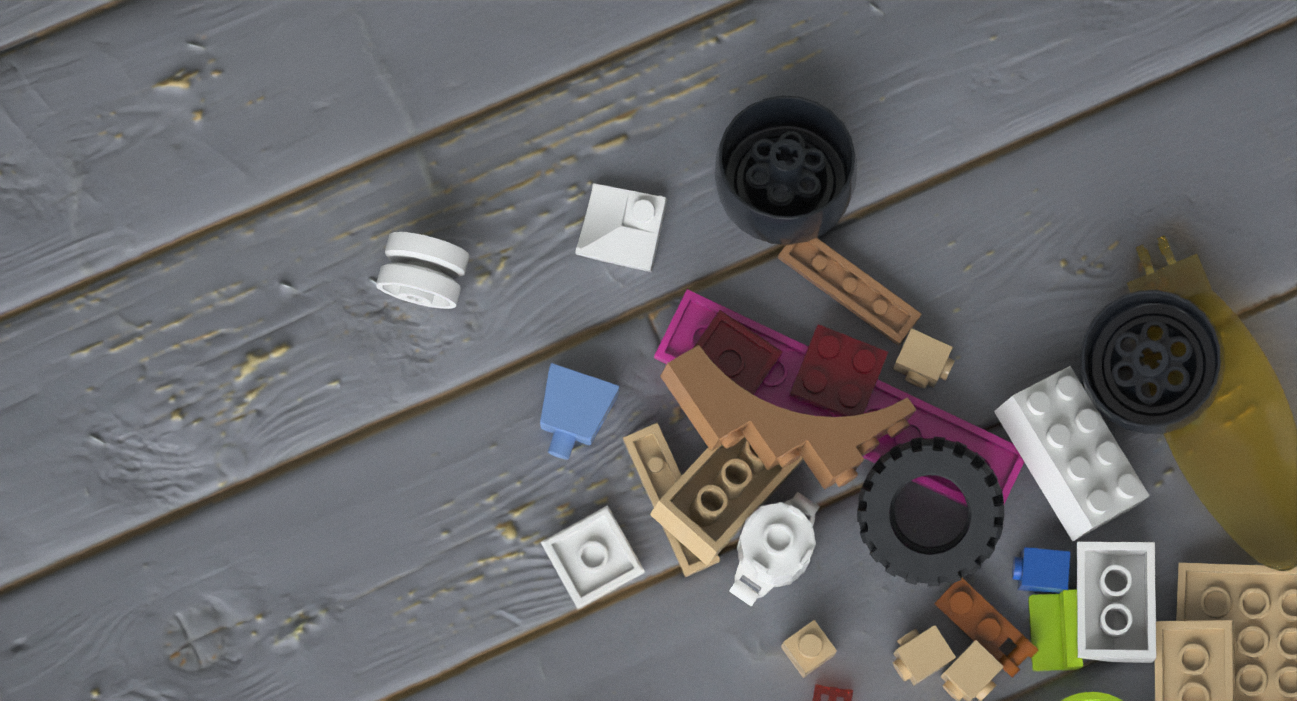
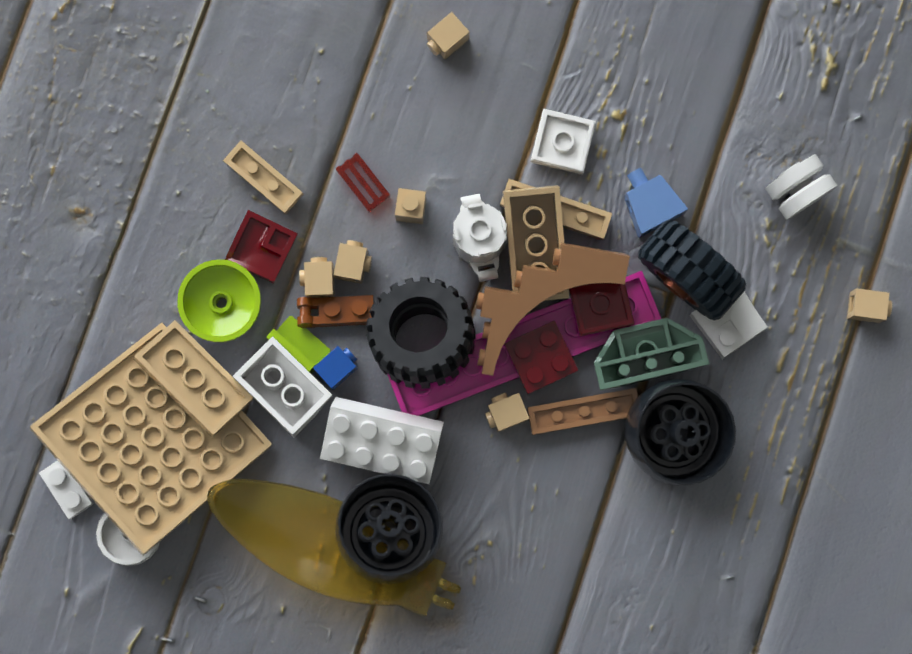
camera: 135 degrees right, 5 degrees up
none -> sand green wedge [593,318,709,390]
none -> black wheel [638,220,746,321]
none -> tan brick [847,288,892,323]

